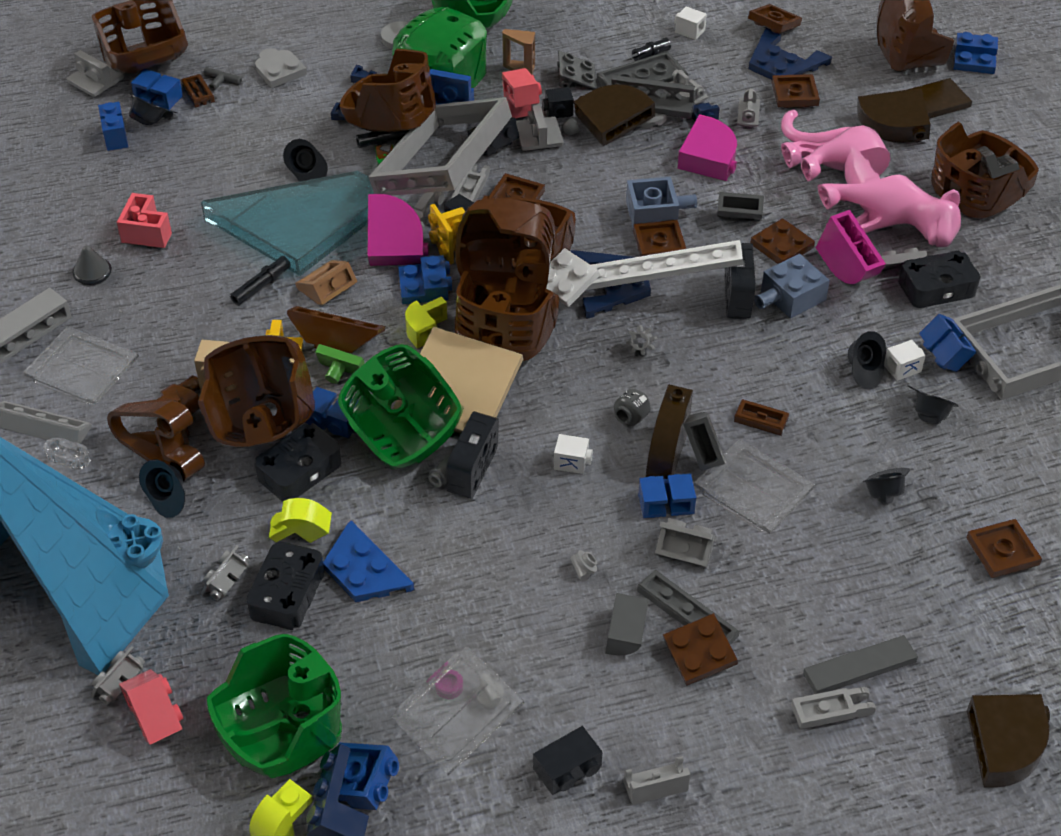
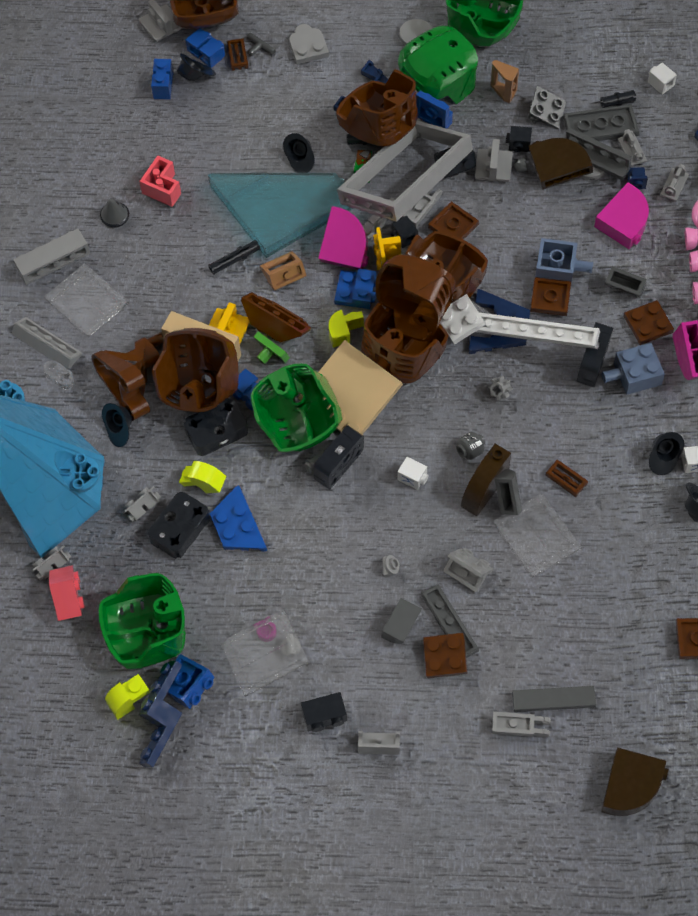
camera: 20 degrees right, 15 degrees up
coral brick [502,68,542,118] -> none
blue piece [638,474,696,518] -> none
black piece [863,467,910,504] -> none

